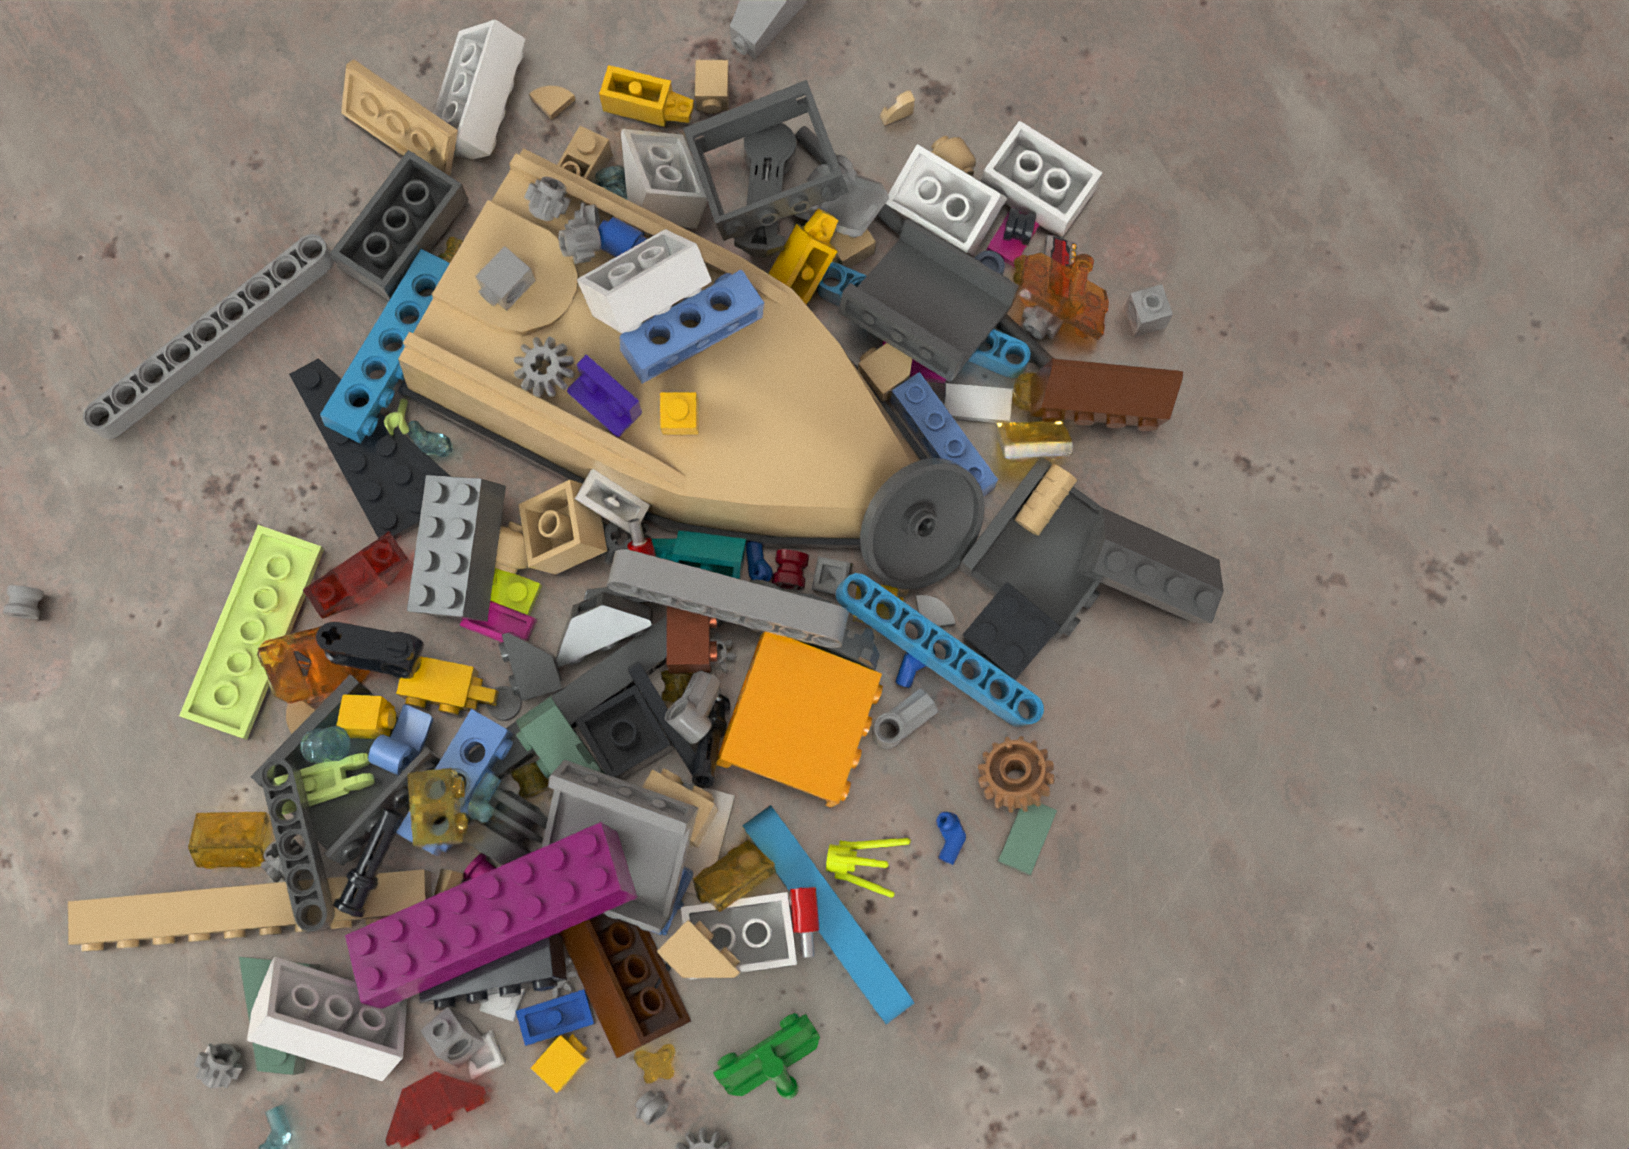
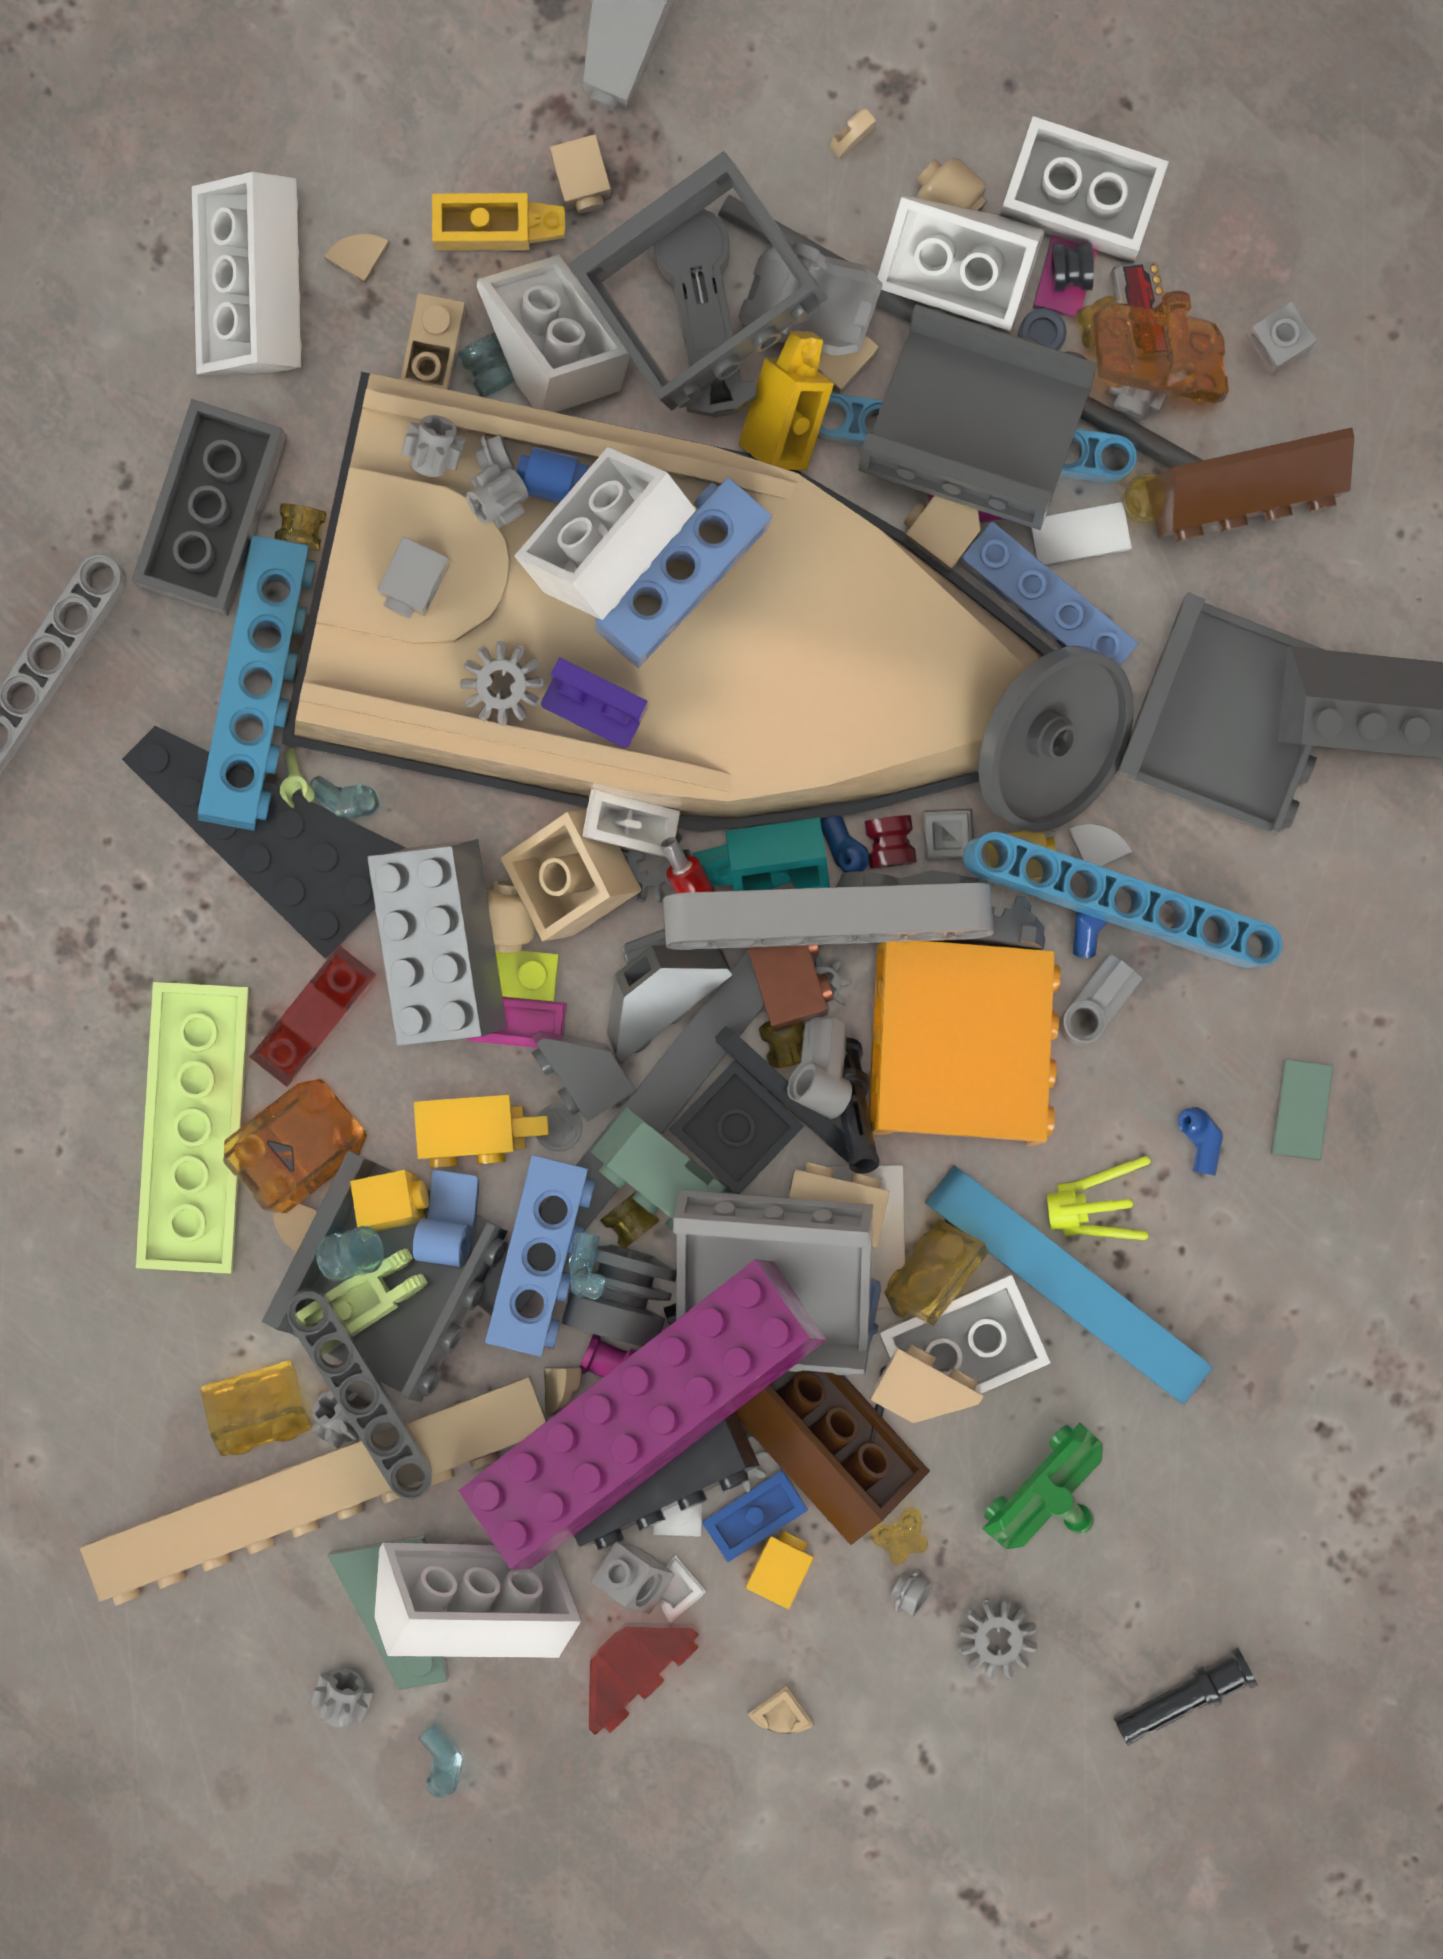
camera: 15 degrees left, 10 degrees up
black piece [316,622,424,679] -> none
black pin [333,807,404,917] -> none
tan tile [341,59,458,176] -> none
clear yellow brick [407,768,468,848] -> none
yellow brick [660,392,699,435] -> none
red piece [789,887,820,958] -> none
black brick [962,582,1061,680] -> none
medium nougat gear [978,736,1055,813] -> none
clear yellow plate [997,421,1073,462] -> none
tan axle [1014,464,1077,536] -> none

